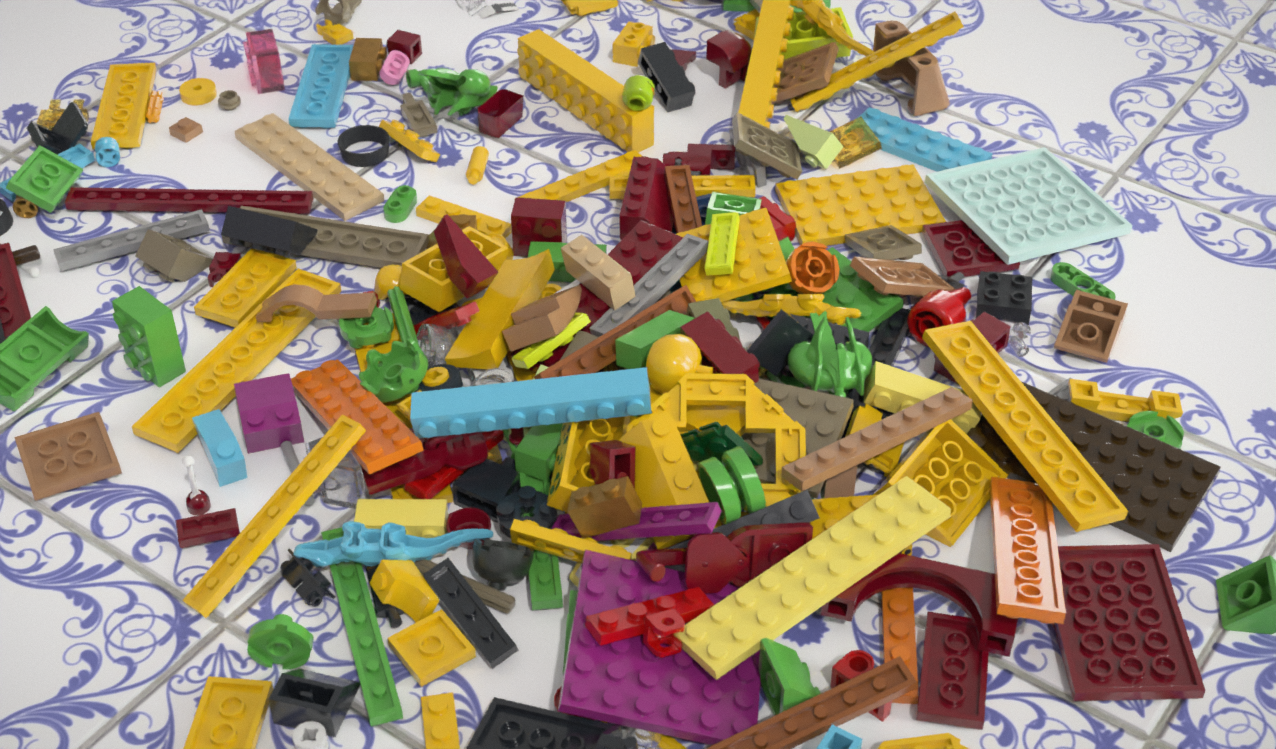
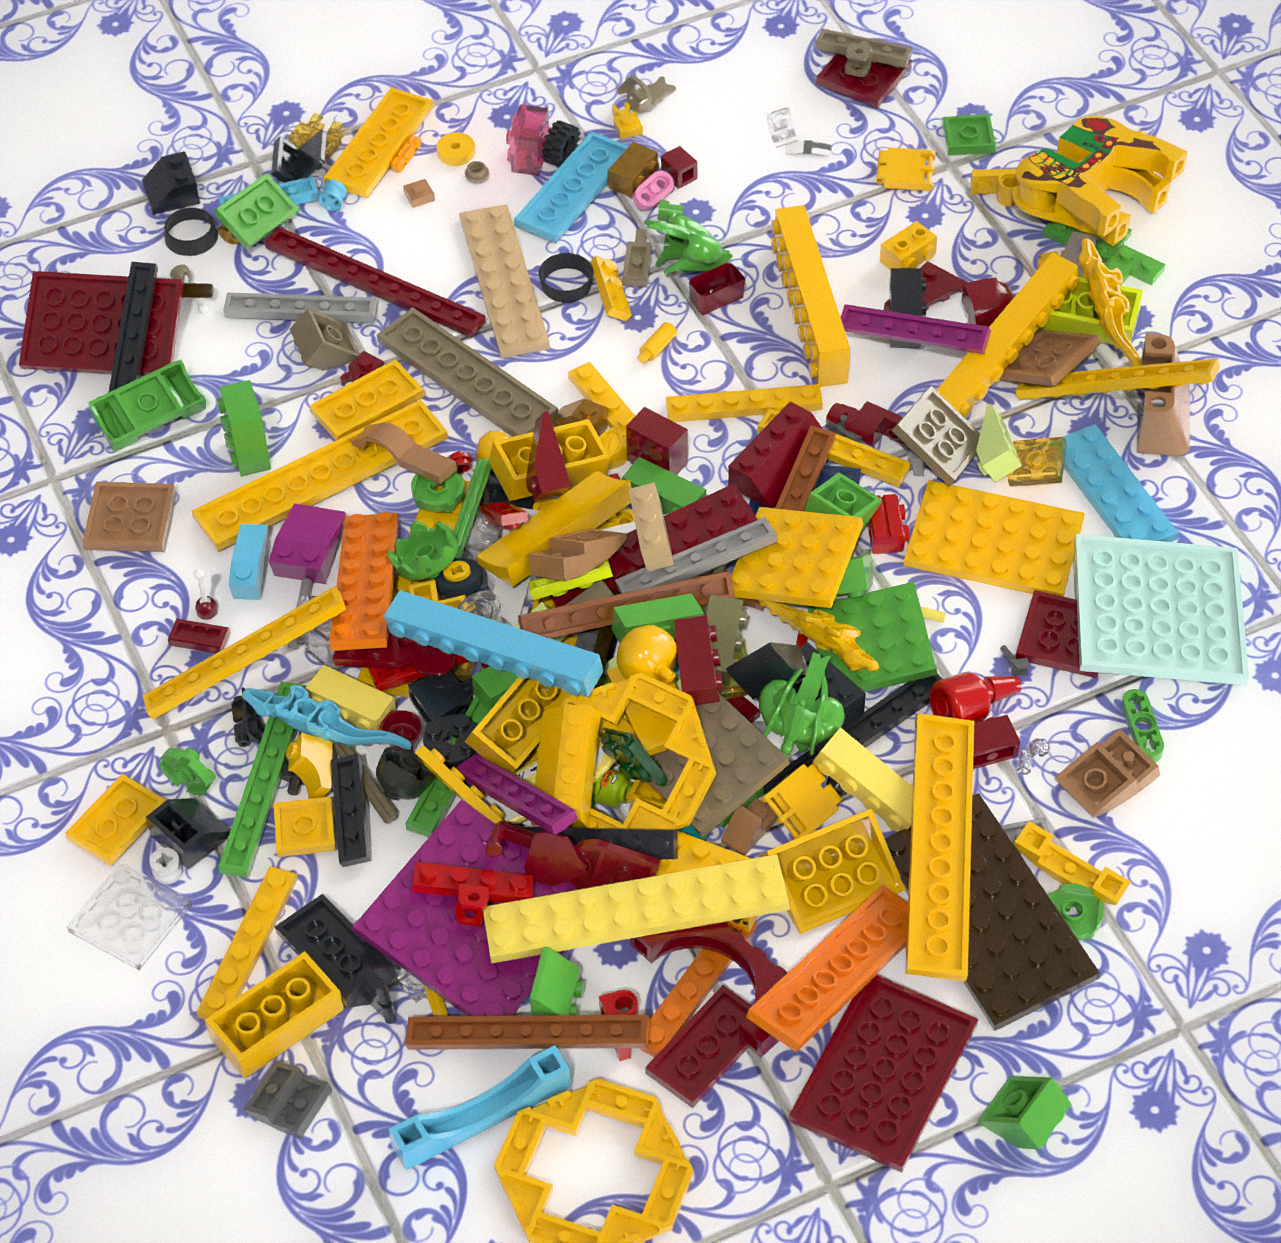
camera: 30 degrees right, 10 degrees up
black slope [221,206,318,257] -> none
bright green plate [383,185,417,223] -> none
pearl gold brick [567,476,642,538] -> none
dark red slope [590,440,636,489] -> none
lime head [622,75,655,111] -> none
bright green wheel [698,446,766,524] -> none
neon yellow plate [705,212,740,276] -> none
medium nougat plate [781,387,973,492] -> none
orange cylinder [786,242,840,294] -> none
dark tan plate [845,225,922,260] -> none
medium nougat plate [850,257,955,298] -> none
black brick [976,271,1032,326] -> none
none -> black tyre [541,120,580,167]
none -> magenta plate [840,304,991,354]

